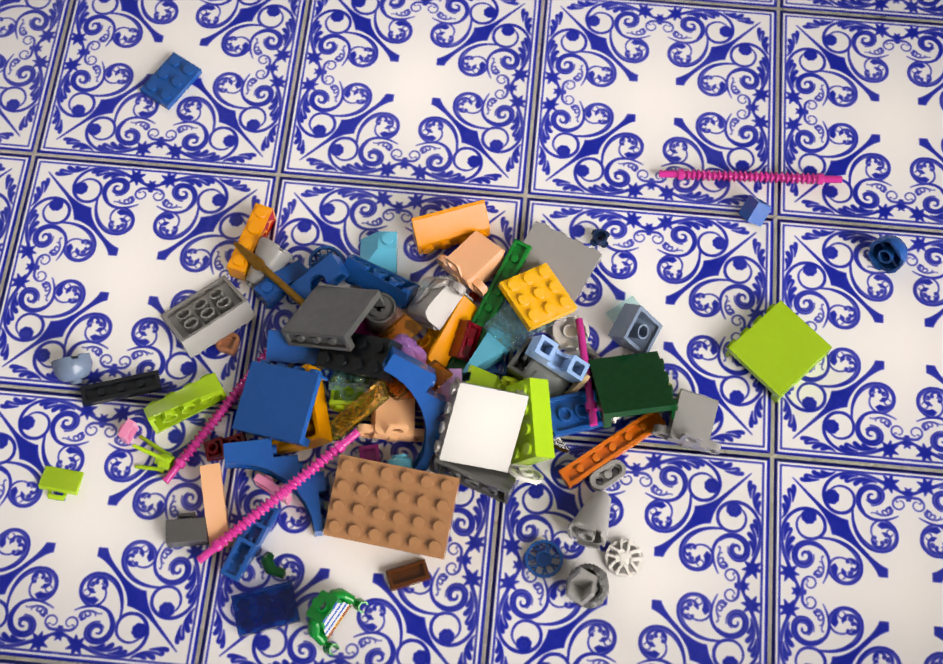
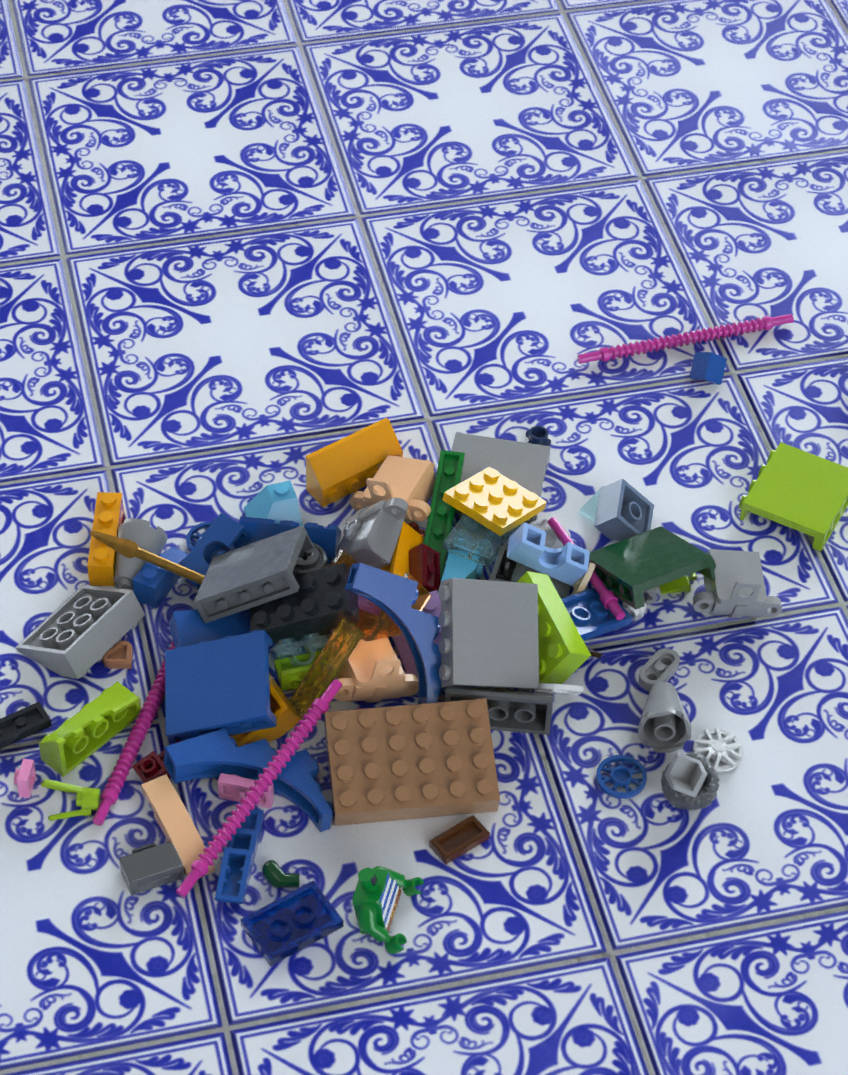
camera: 20 degrees left, 20 degrees down
orange plate [558,412,666,489] -> none

